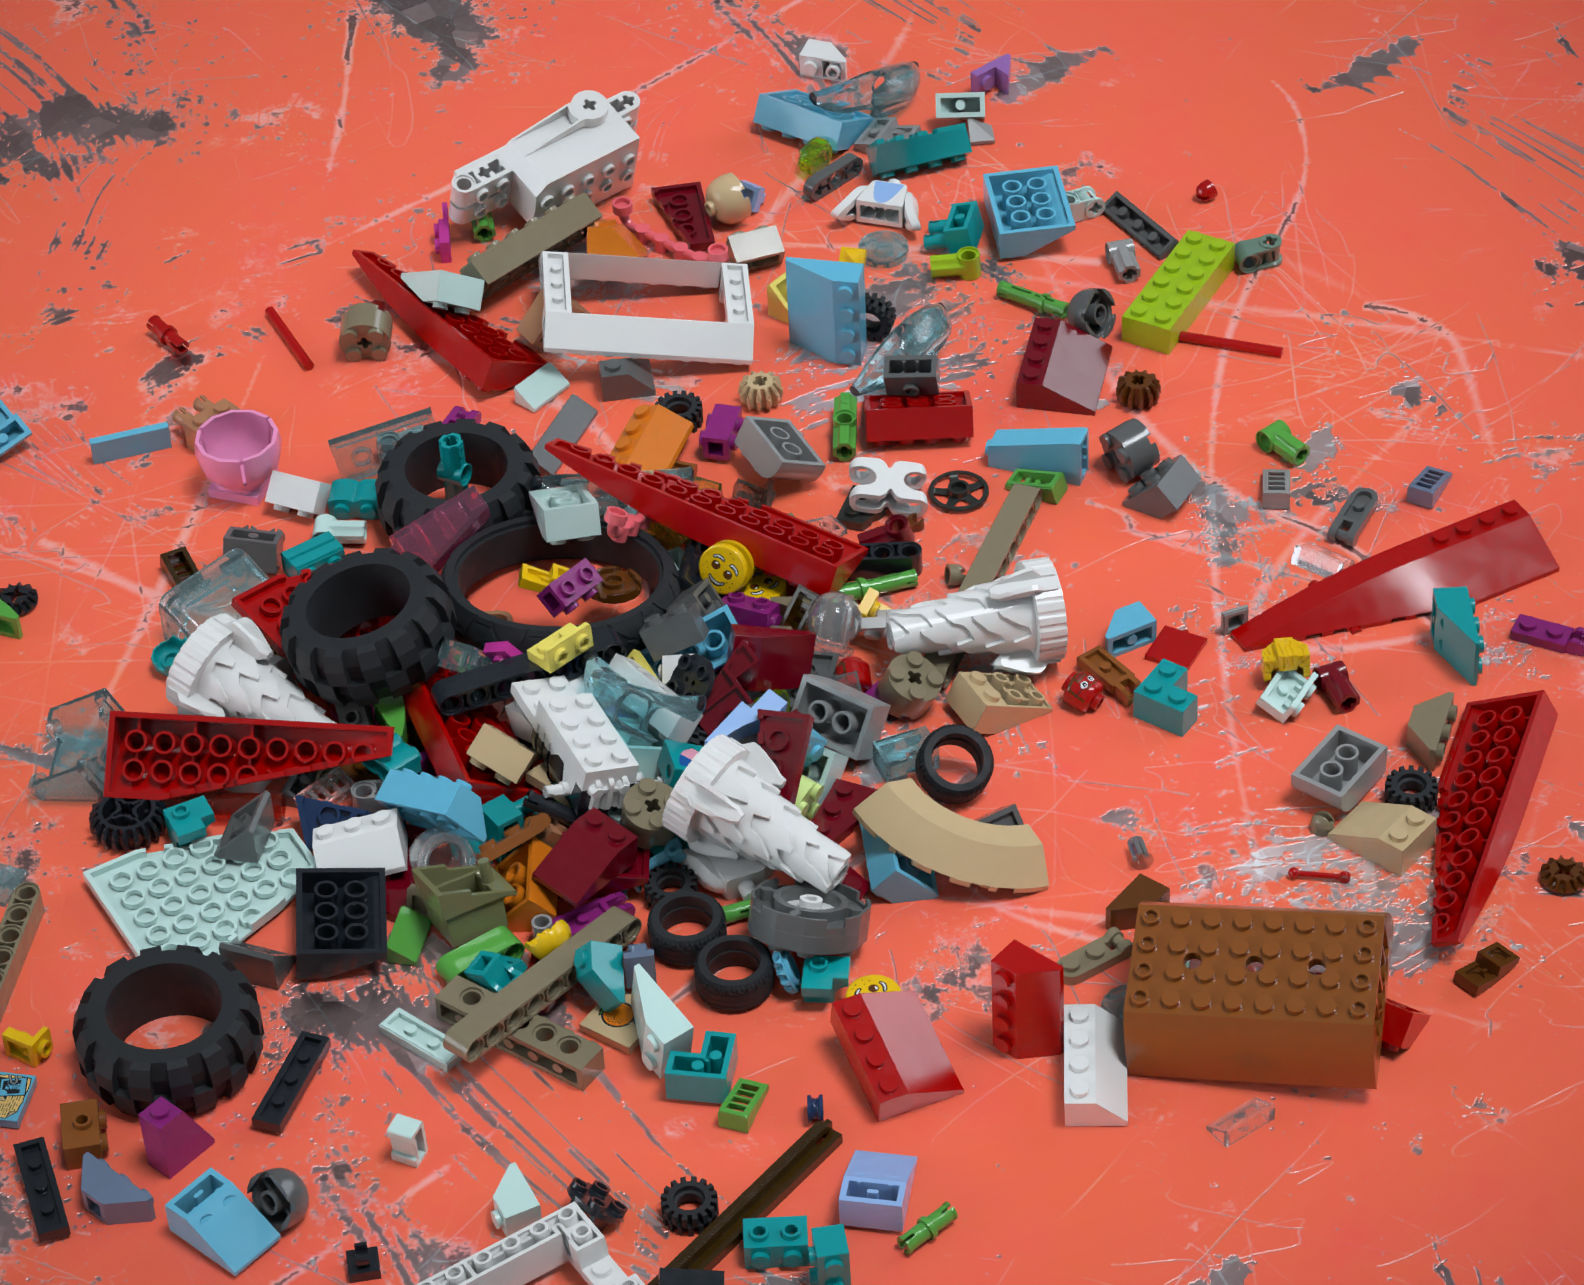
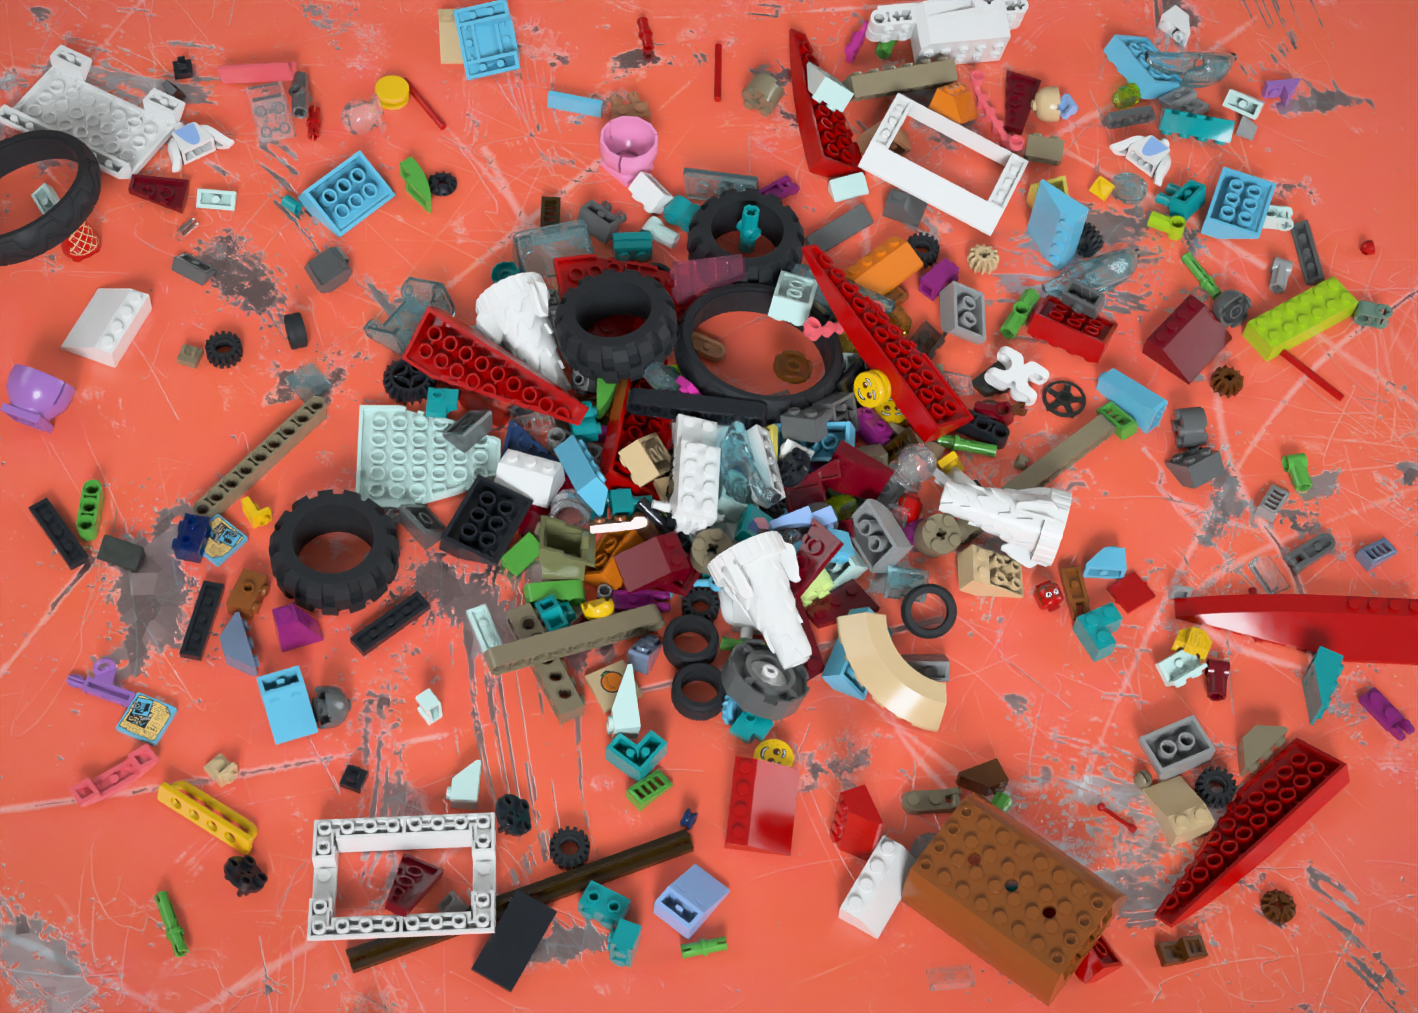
camera: 20 degrees right, 15 degrees up
yellow slope [518,563,569,592] -> none
light yellow bracket [527,622,594,674] -> none
magenta brick [537,558,603,618] -> none
teal slope [574,940,625,1012] -> none
clear smoke piece [1127,836,1154,870] -> none

